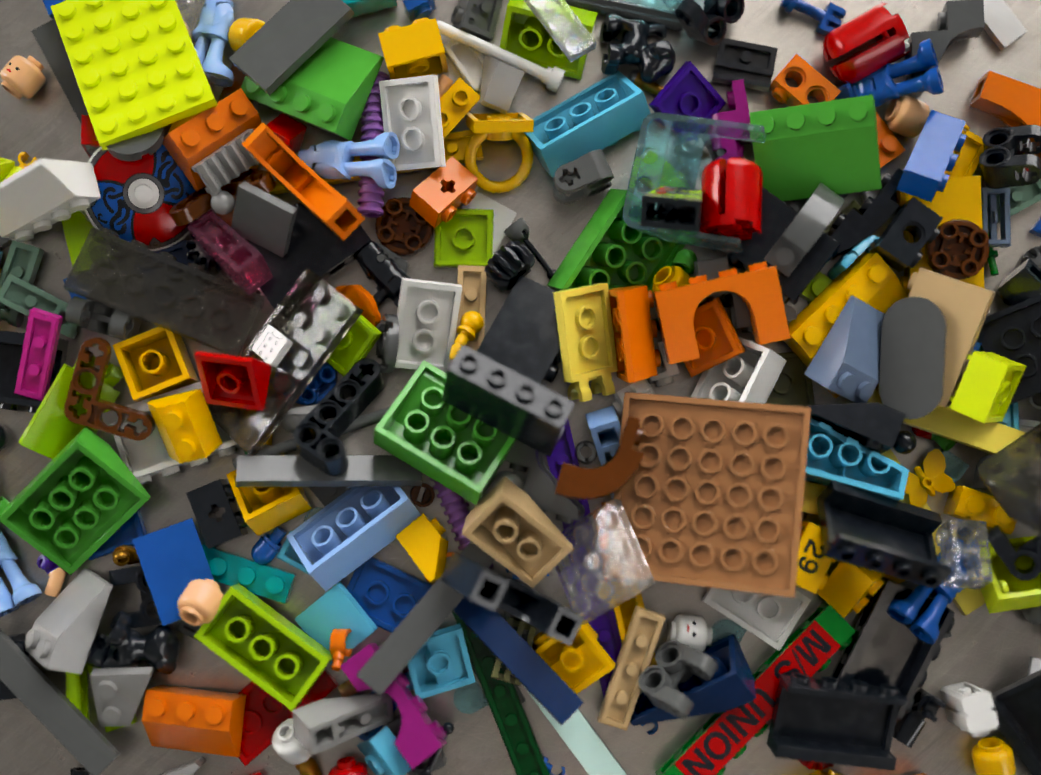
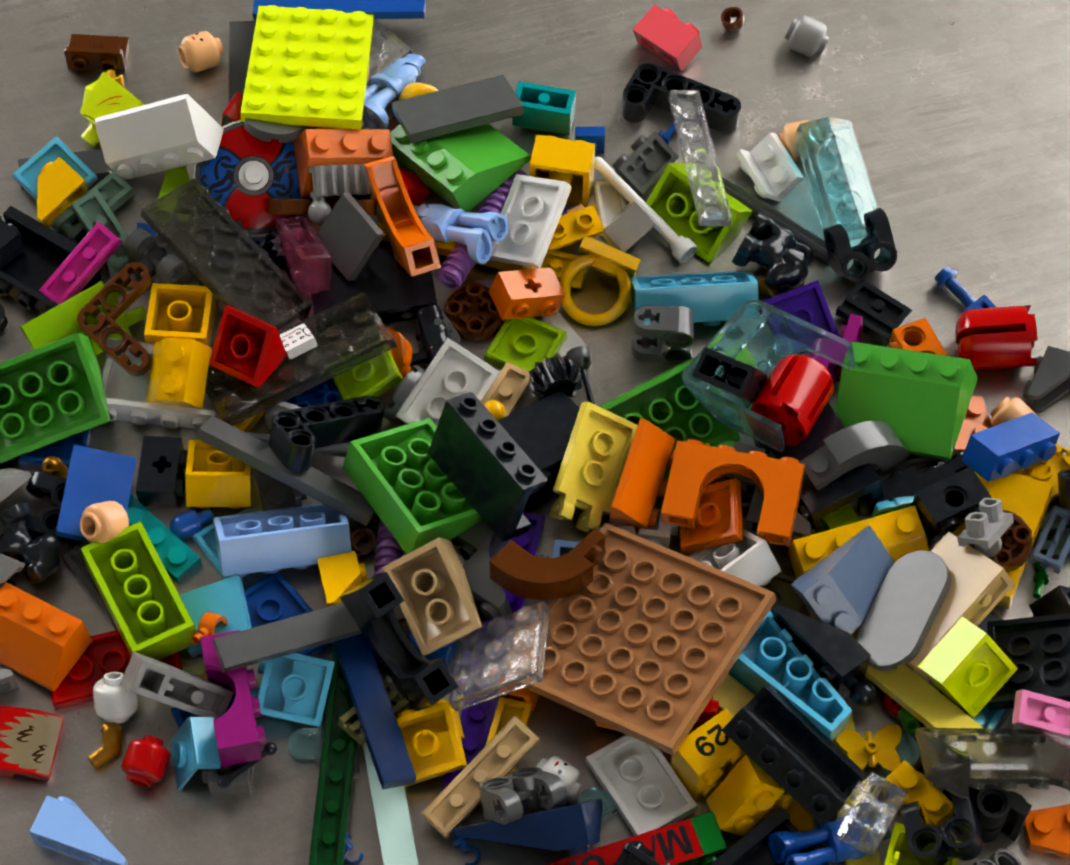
camera: 25 degrees right, 25 degrees down
blue piece [837,38,944,108] -> none
none -> light grey hips [958,498,1014,557]

